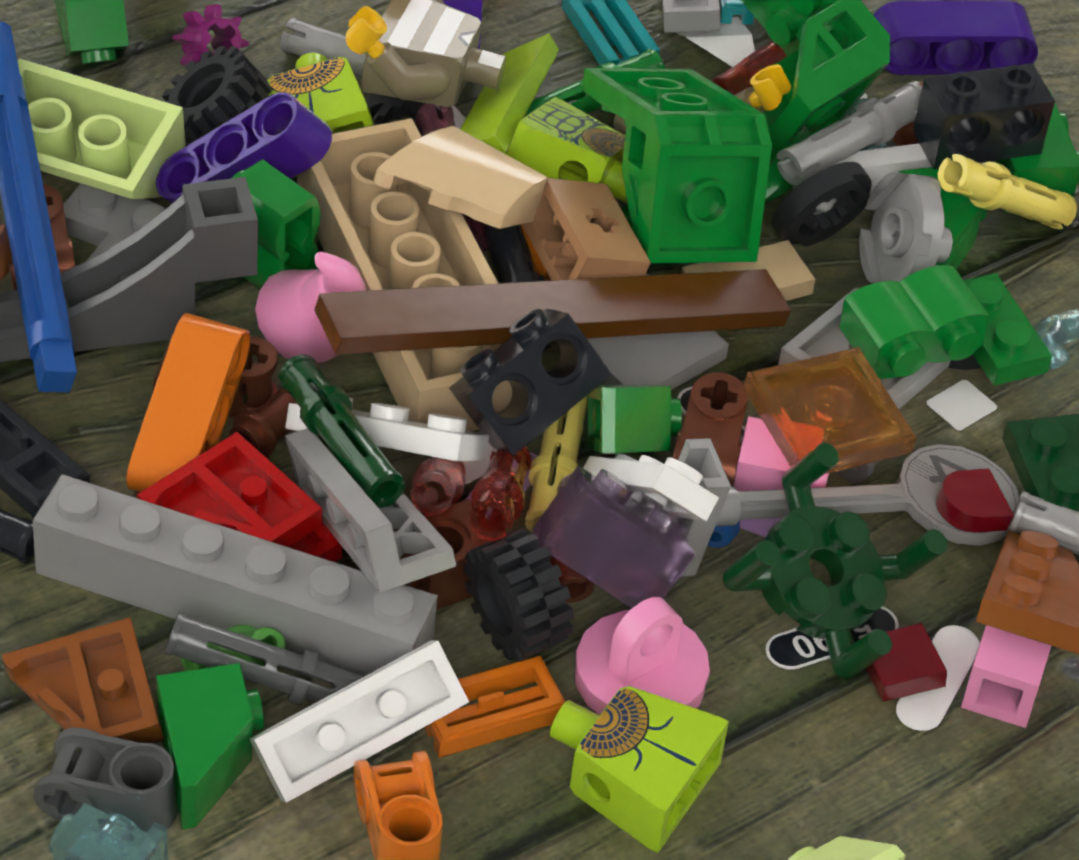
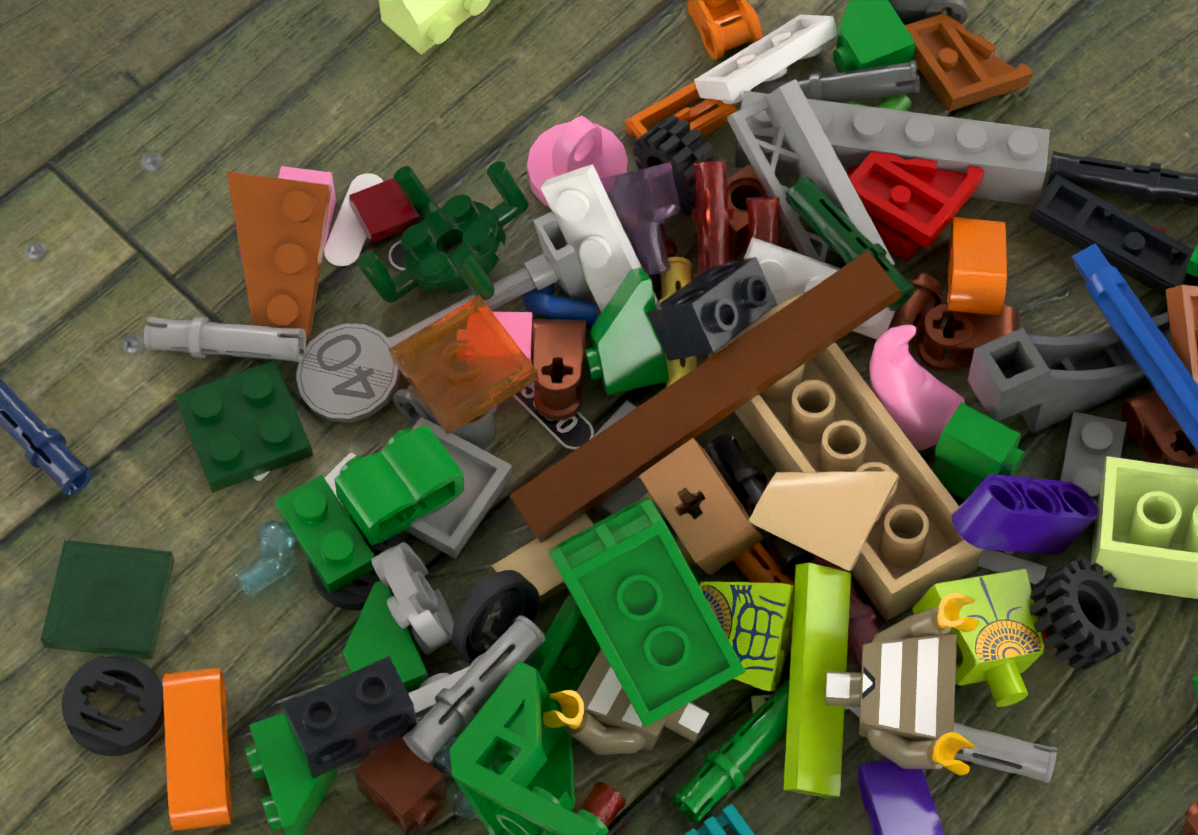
camera: 175 degrees right, 15 degrees up
magenta gear [173,4,249,65] -> none
lime torso [550,686,729,853] -> none
dark red tile [936,468,1014,533] -> none
light yellow pin [938,154,1077,230] -> none

